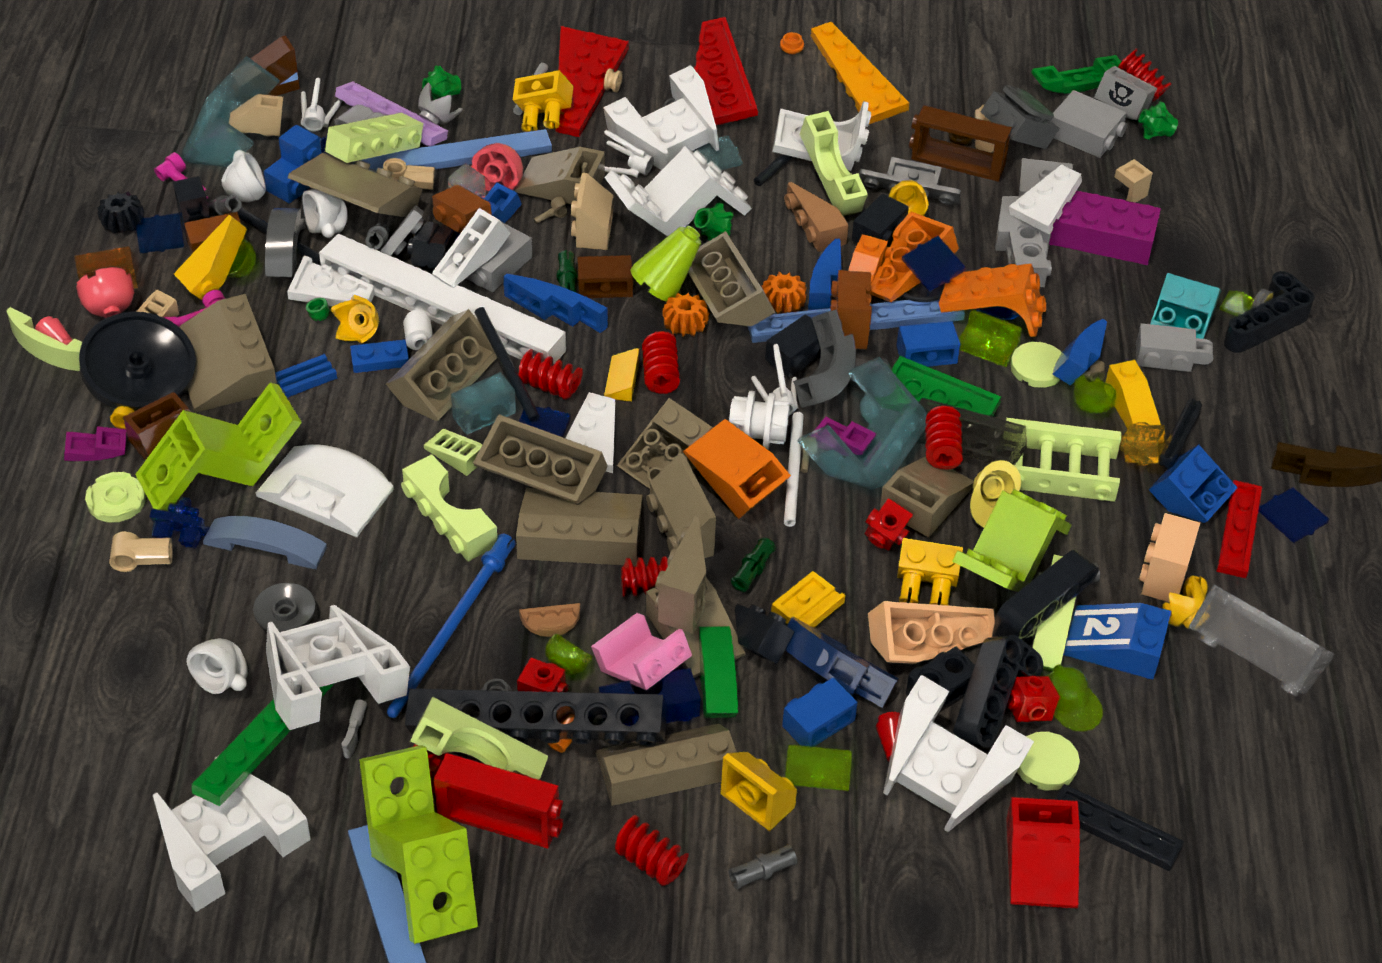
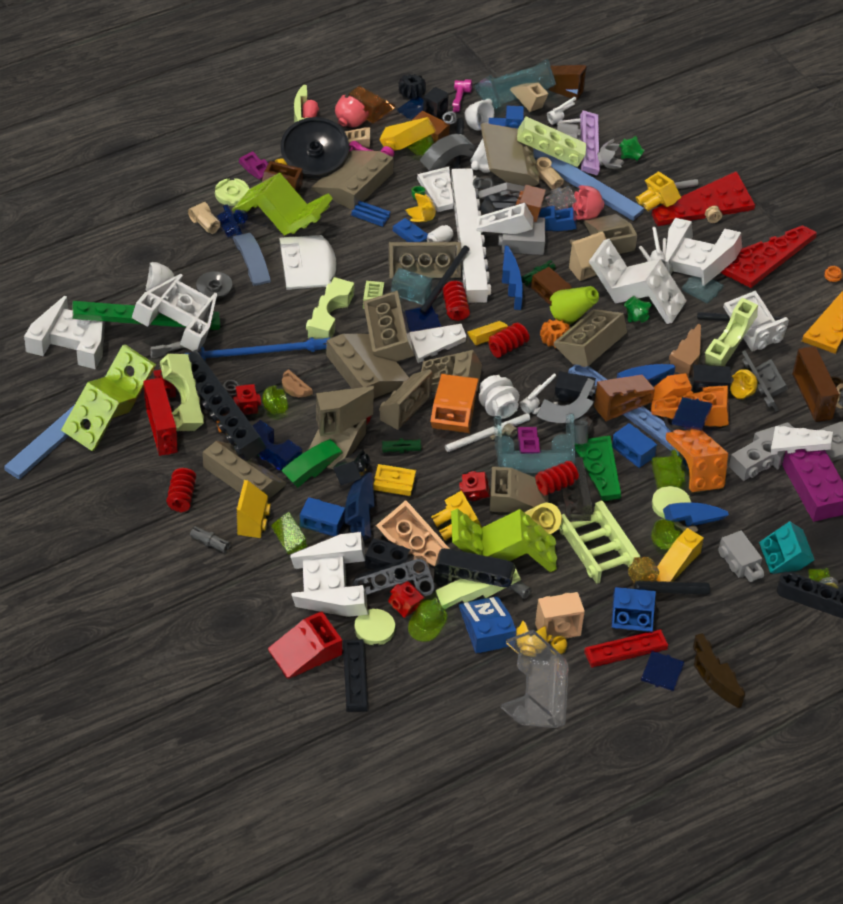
camera: 55 degrees right, 0 degrees up
bright pink panel [591,613,692,690] -> none
orange gear [762,272,807,314] -> none

